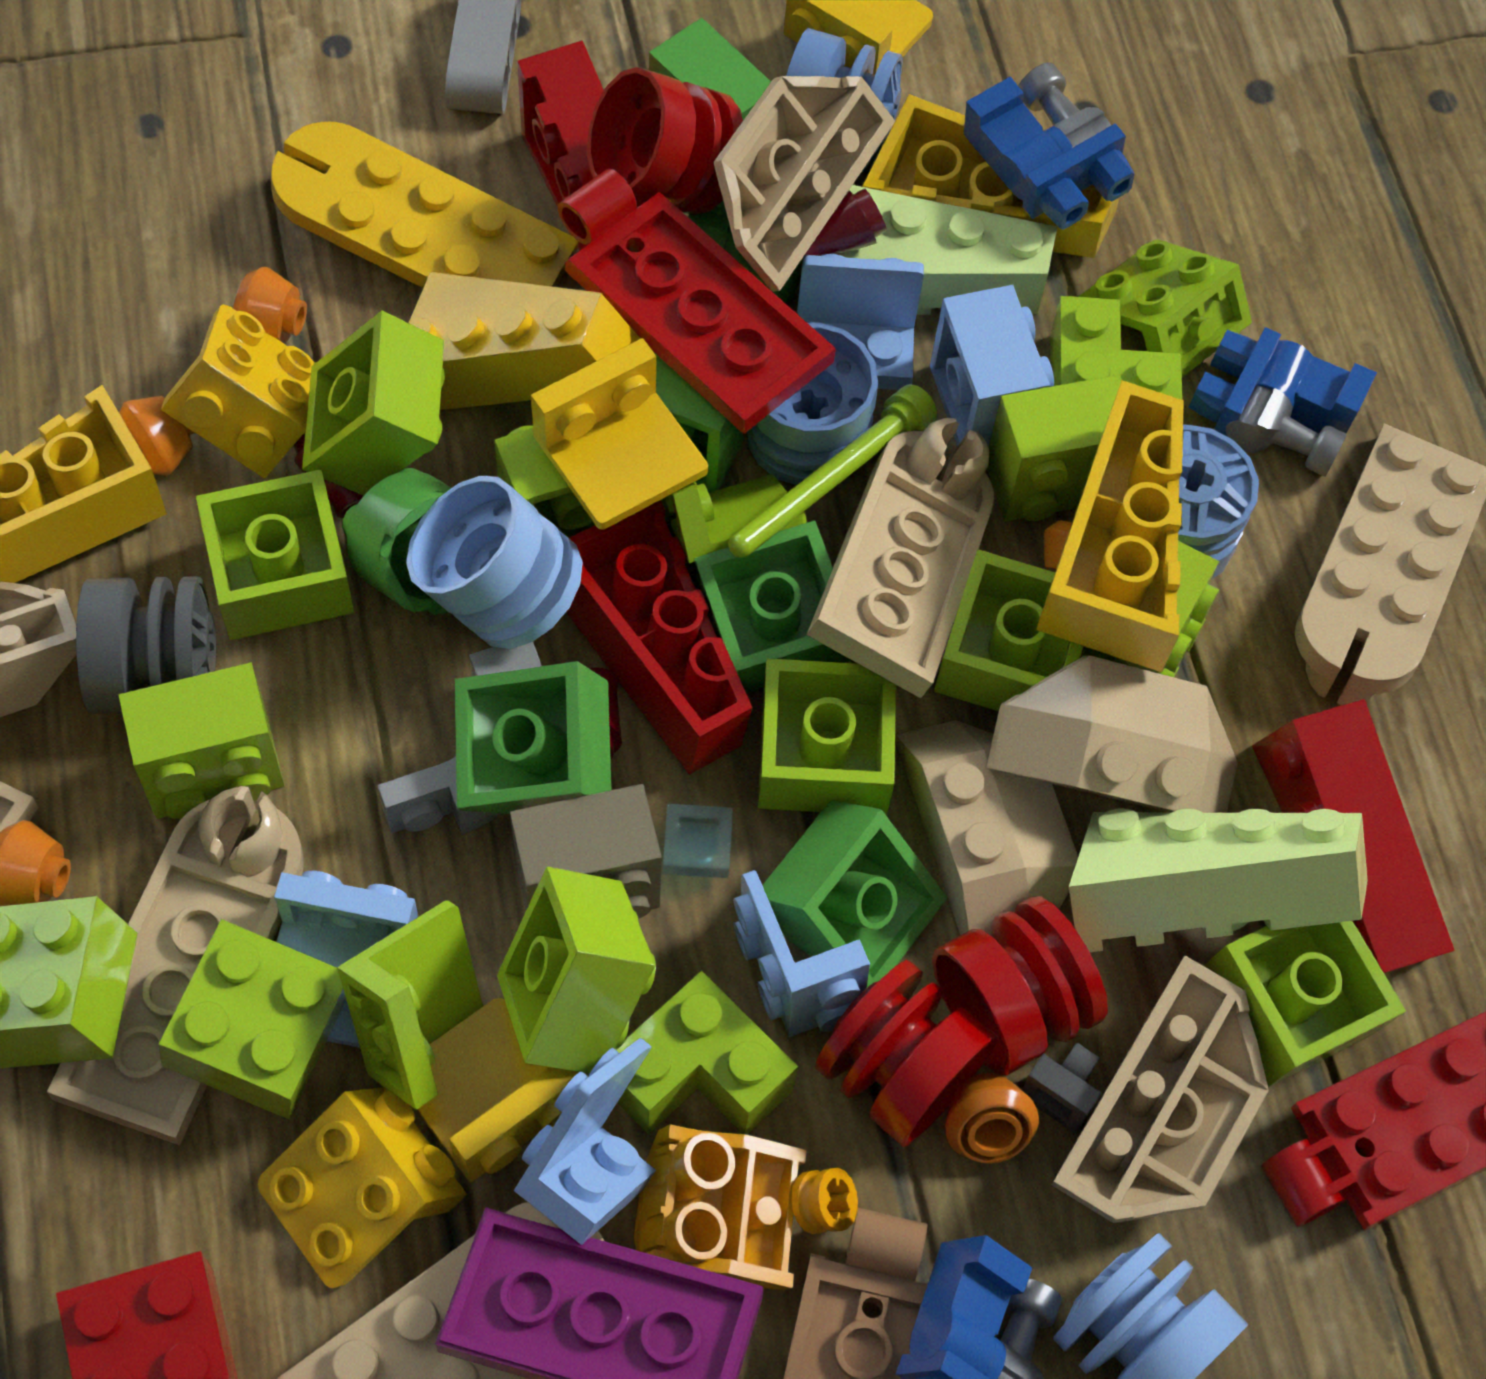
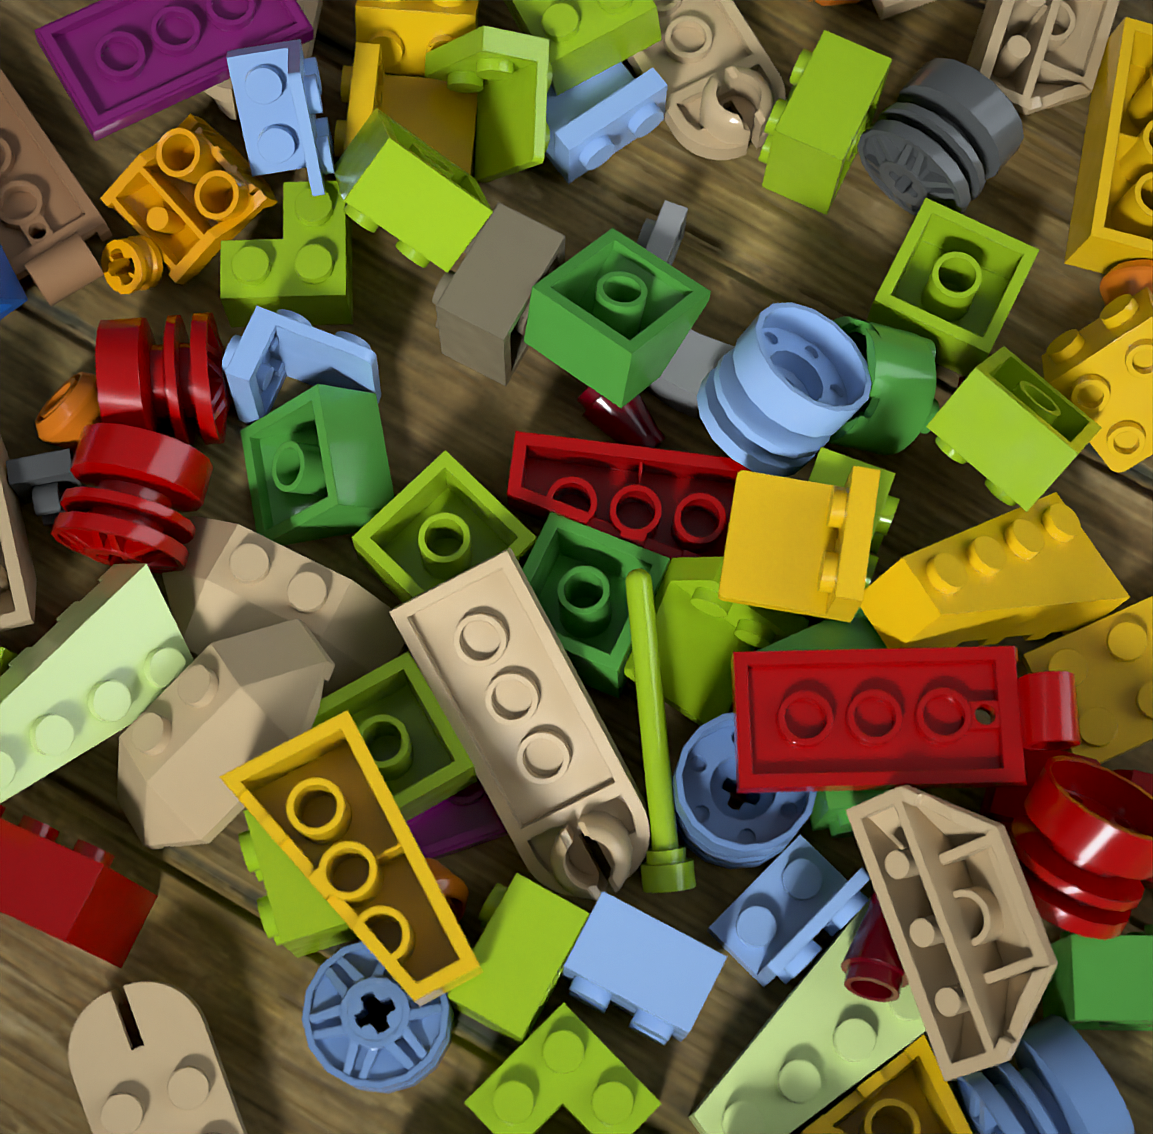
camera: 135 degrees right, 10 degrees up
clear light blue plate [663,804,733,878] -> none

